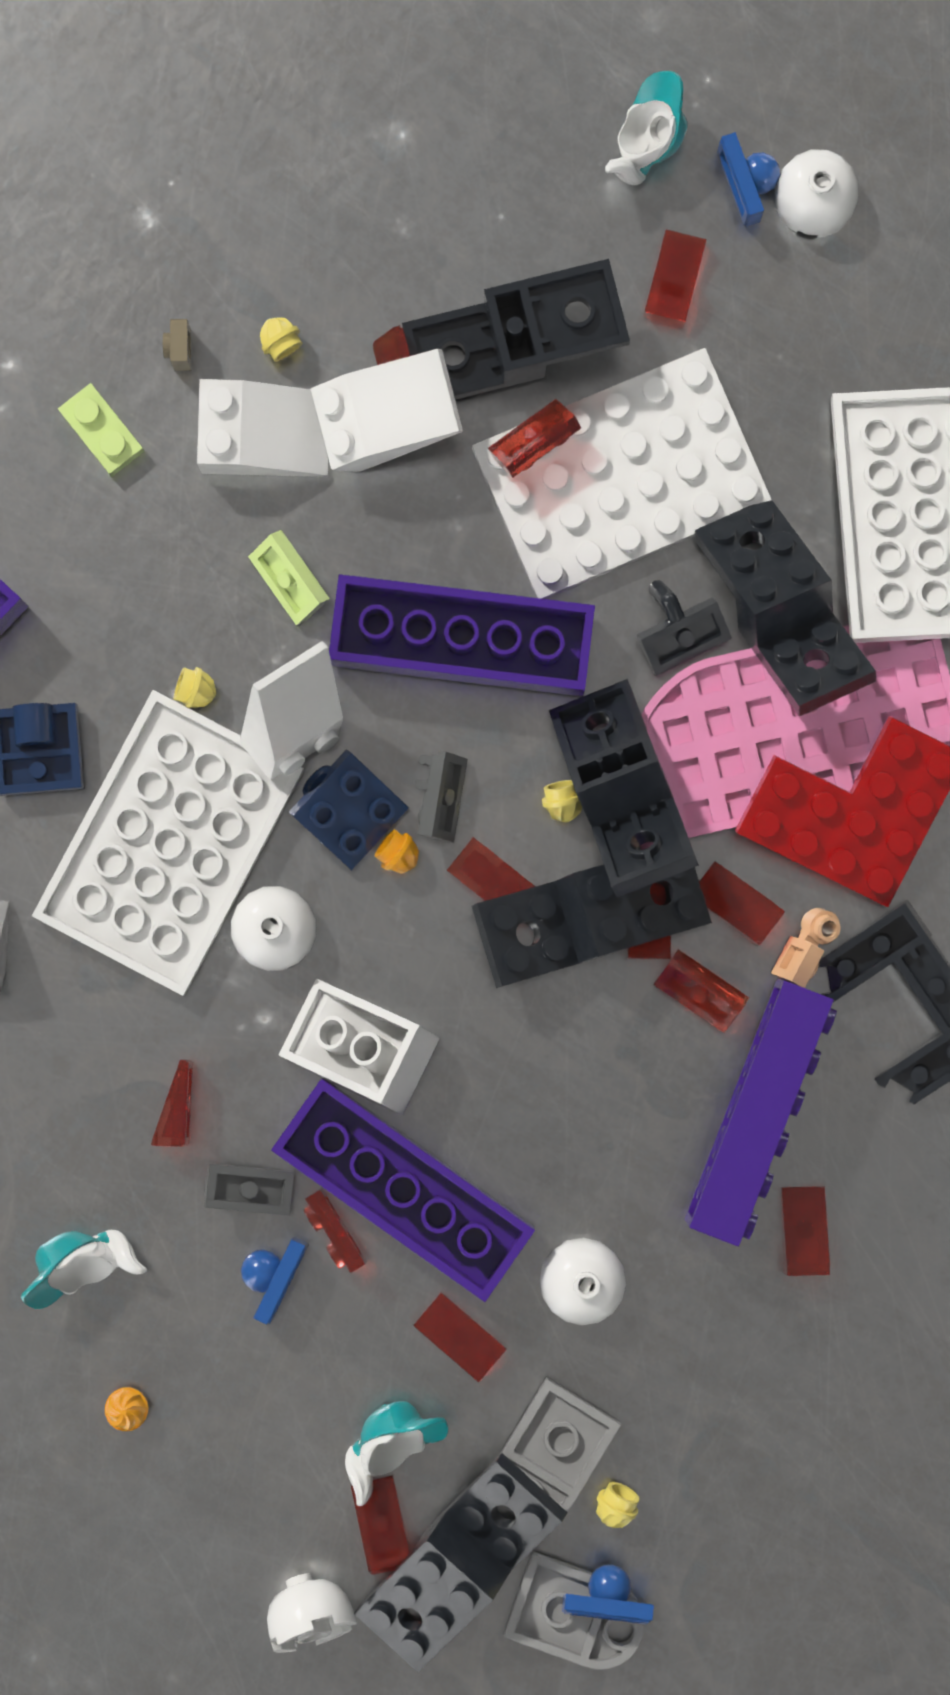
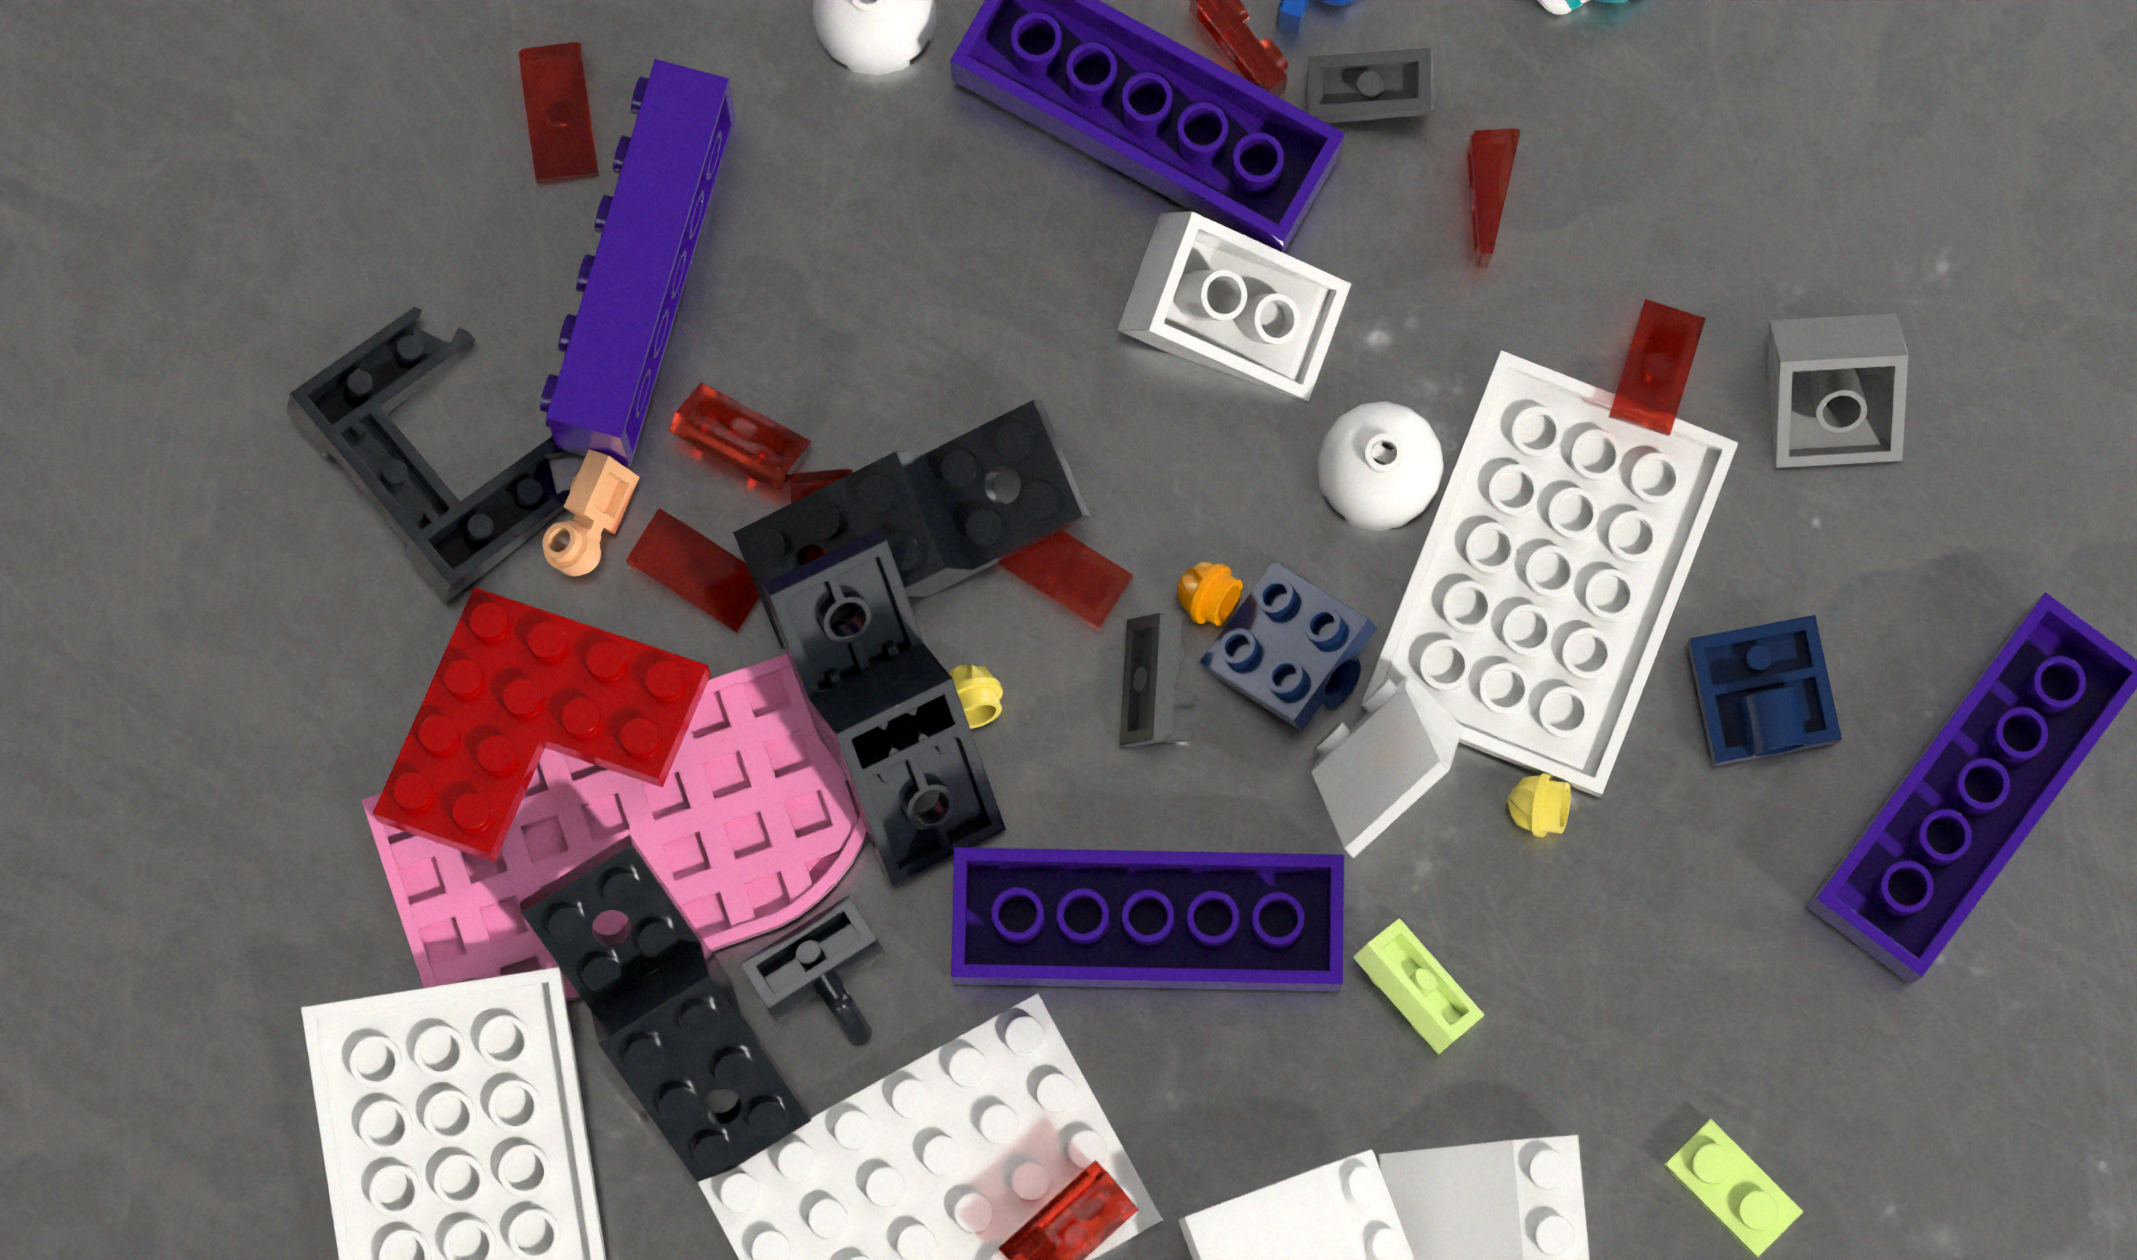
camera: 175 degrees right, 5 degrees down
none -> clear red slope [1609,299,1706,436]

